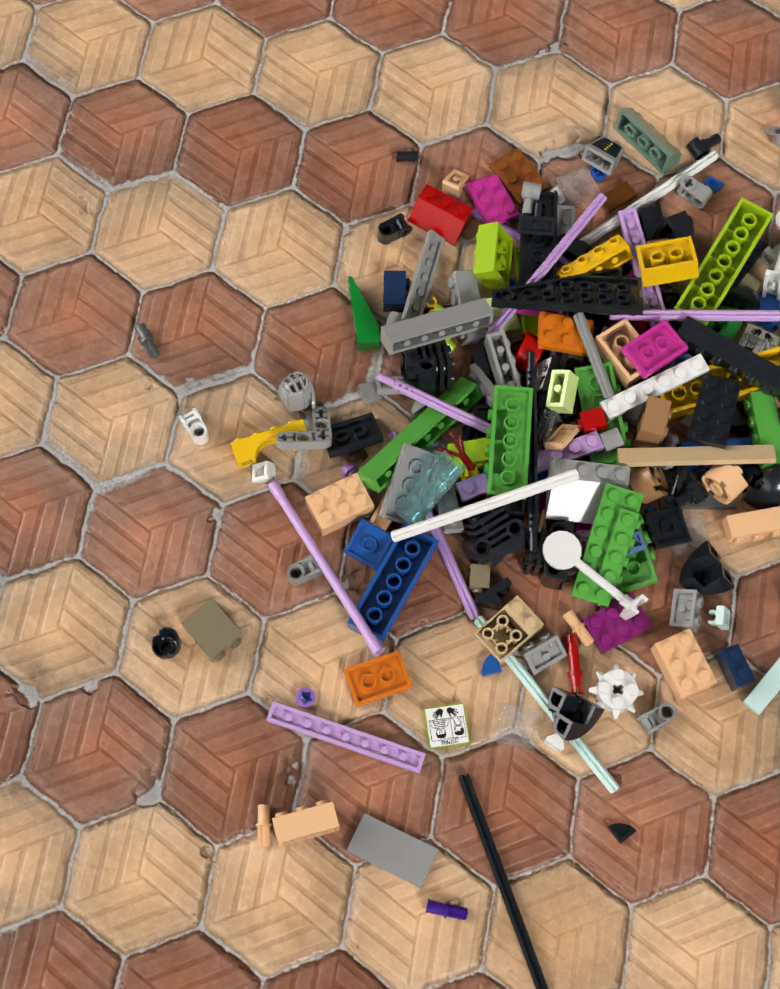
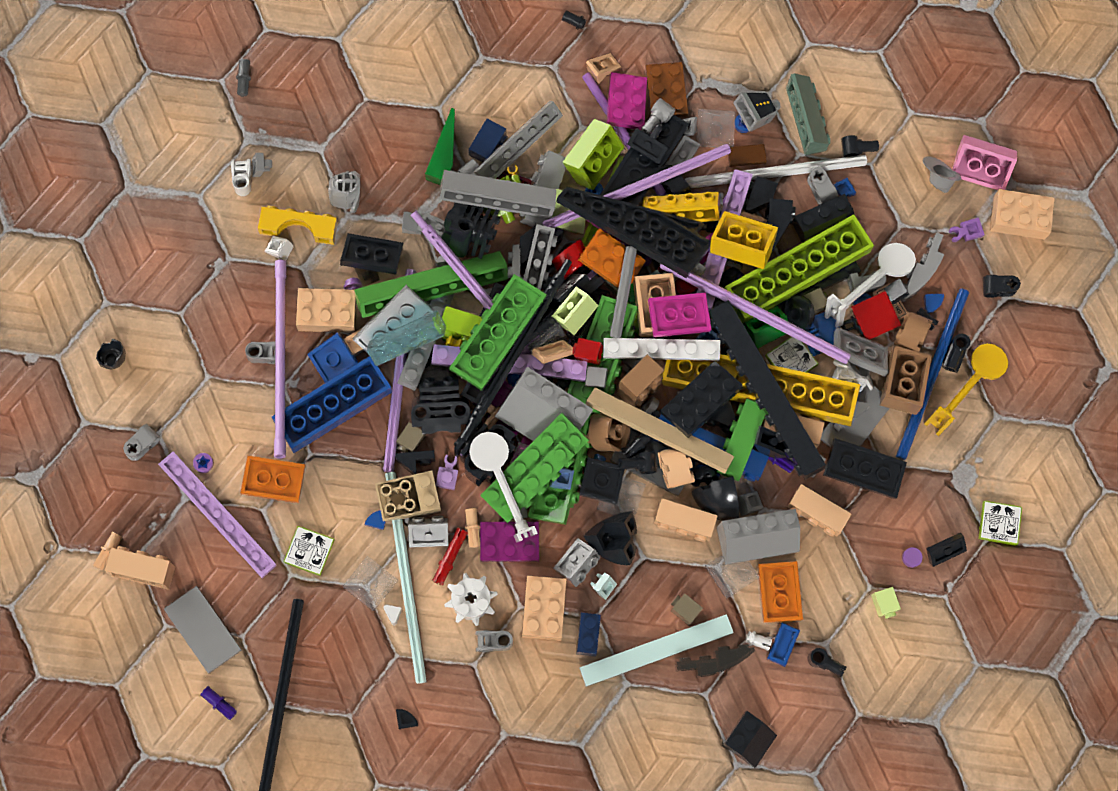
camera: 25 degrees right, 5 degrees up
dark tan panel [181,598,243,663] -> none
light grey beam [276,406,332,450] -> none
black piece [377,213,413,245] -> none
white axle [391,469,580,542] -> none
red slope [408,184,474,246] -> none
dark red plant [438,432,475,471] -> none
black pin [462,425,474,441] -> none
black brick [548,686,605,741] -> none
none -> light grey piece [123,424,161,461]
none -> light grey tile [252,153,272,177]
none -> lavender plate [435,455,458,490]
none -> black slope [792,194,855,243]

